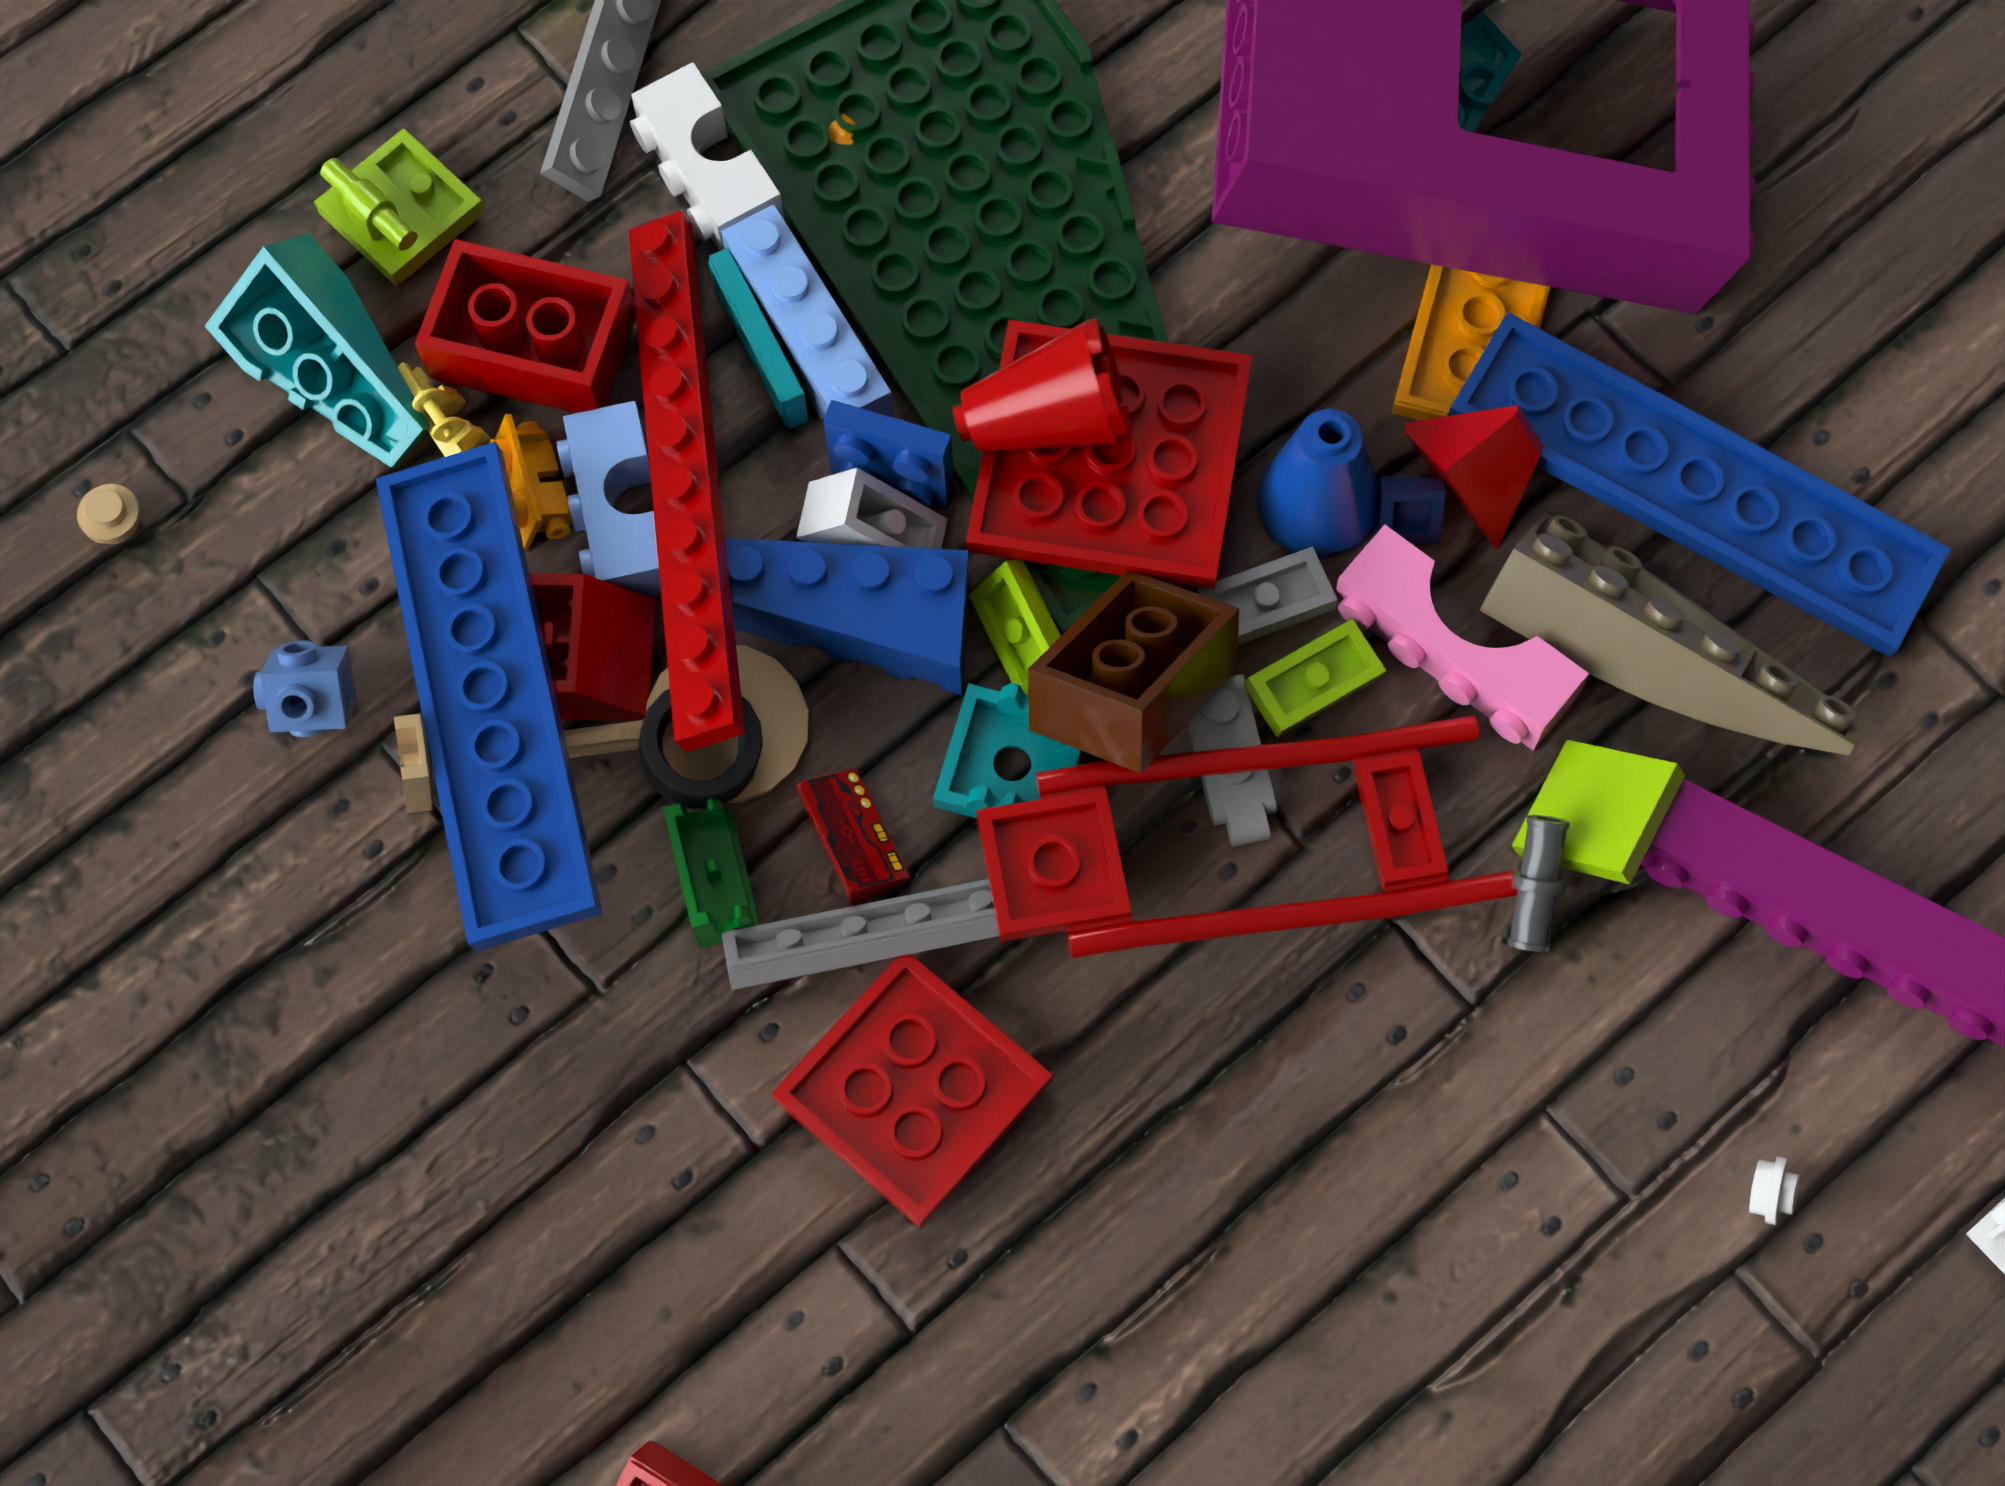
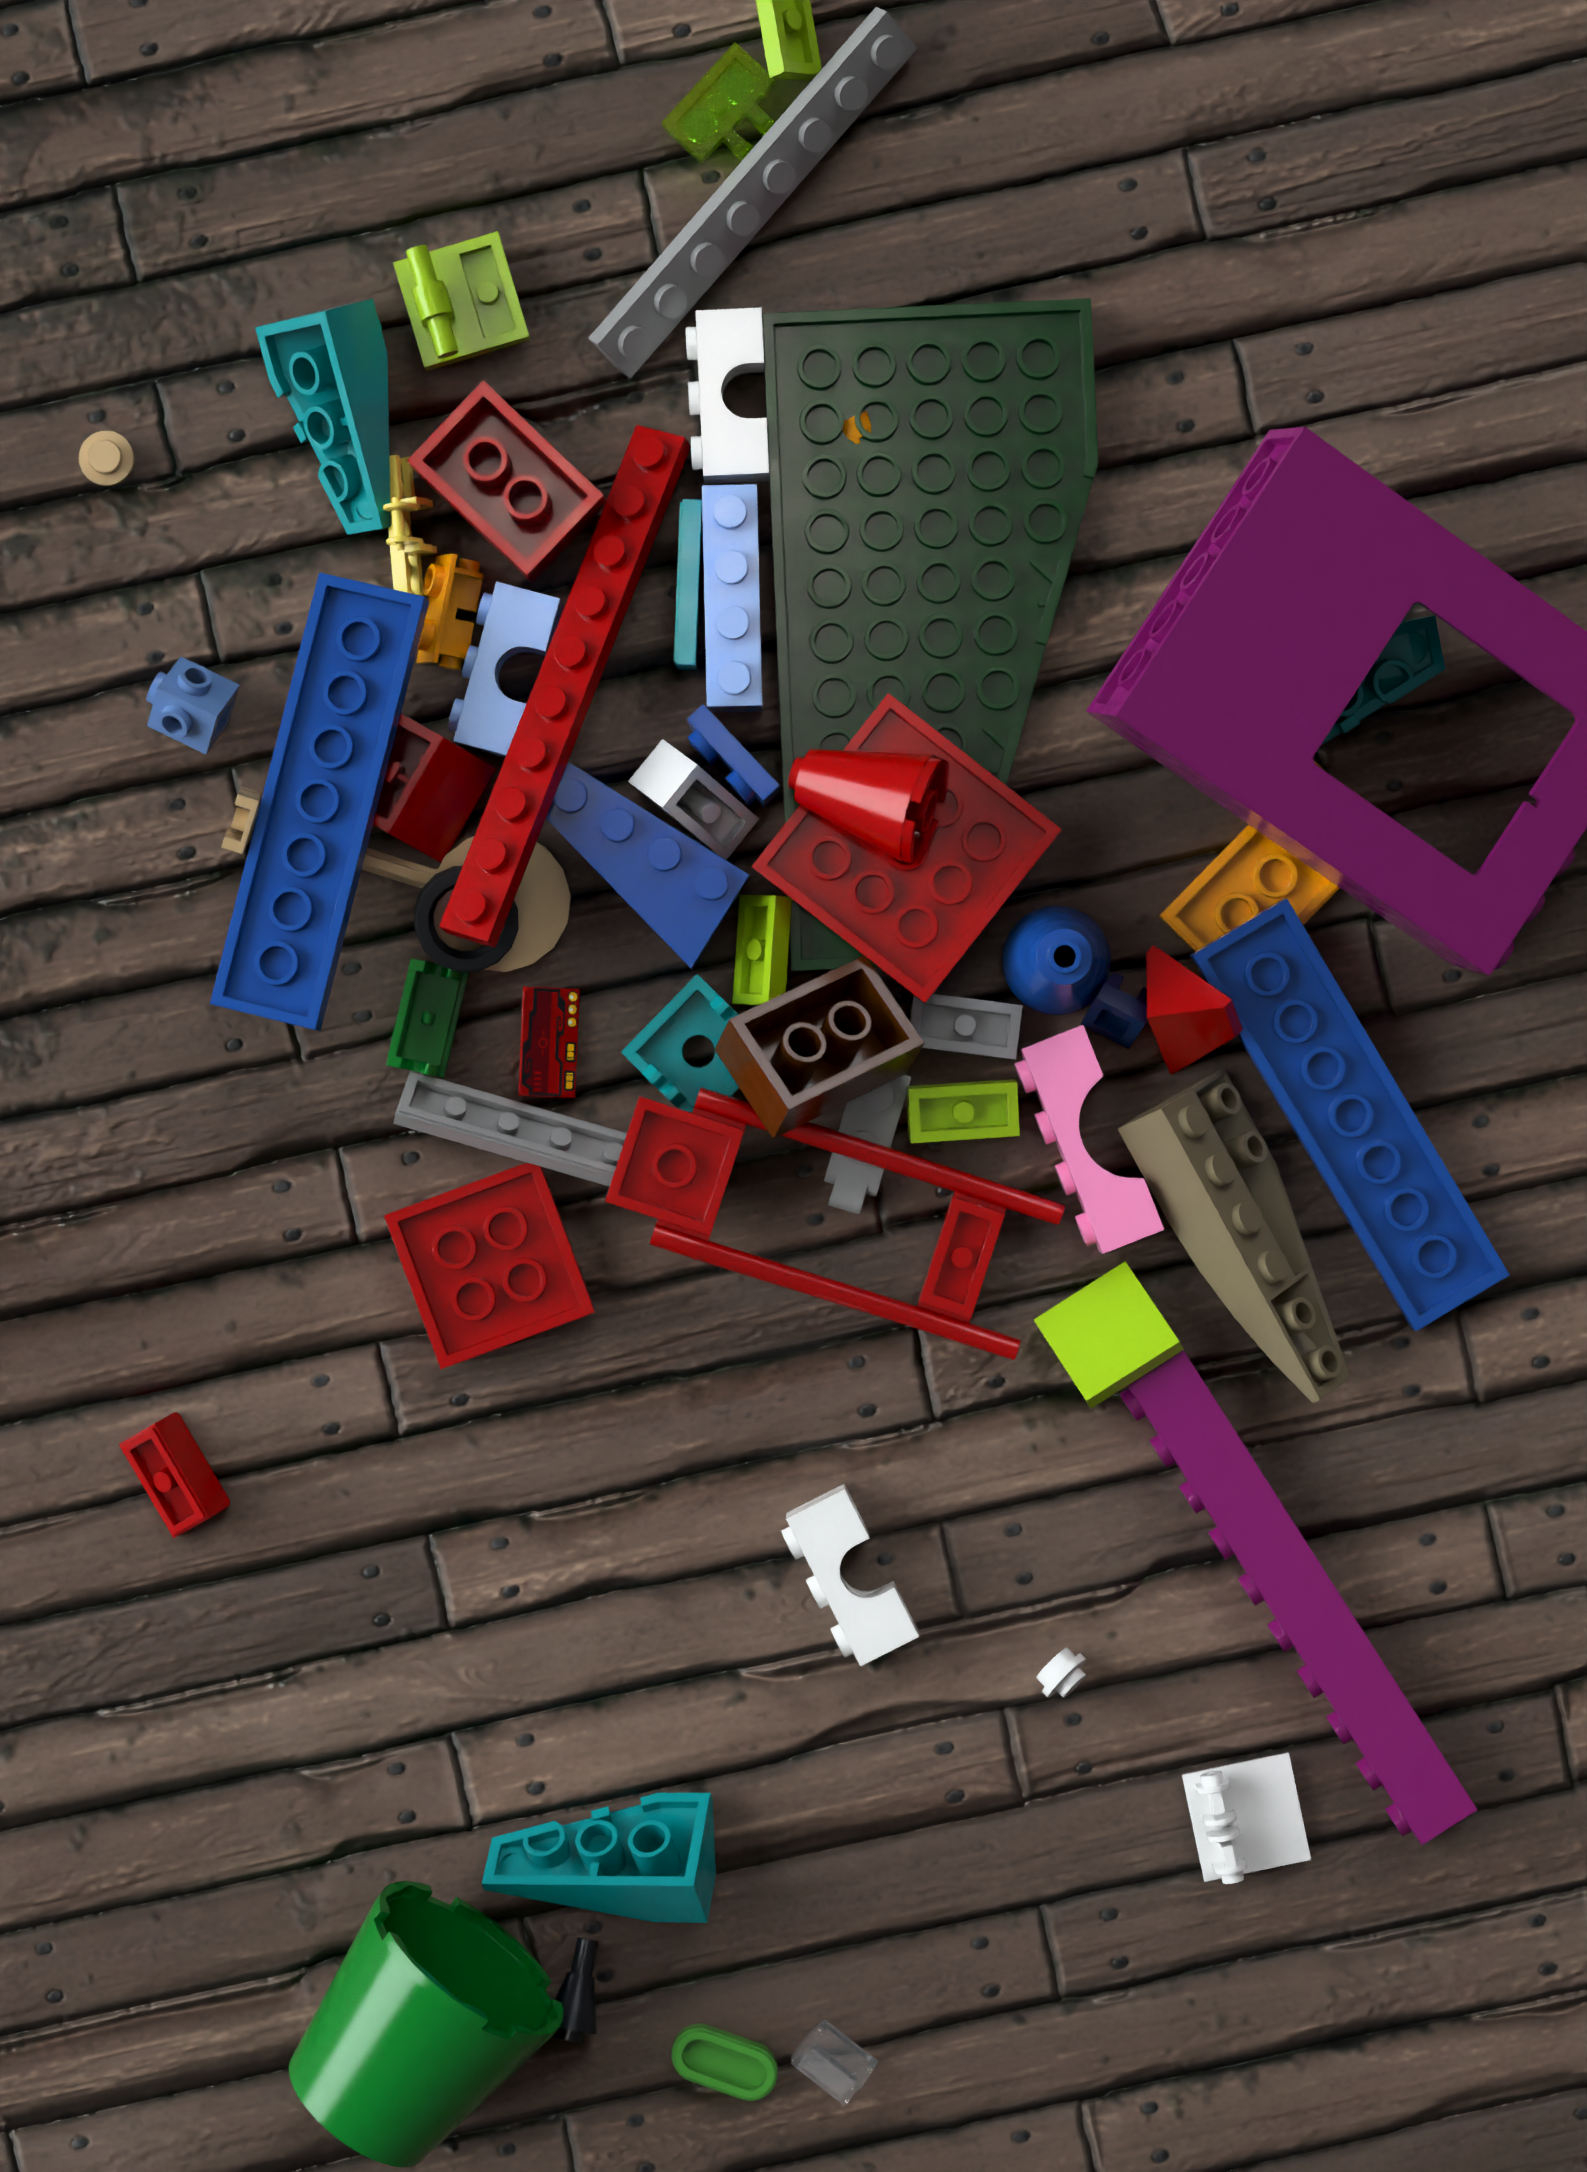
camera: 25 degrees right, 20 degrees up
dark grey pin [1507,815,1570,952] -> none
none -> white arch [781,1484,919,1666]

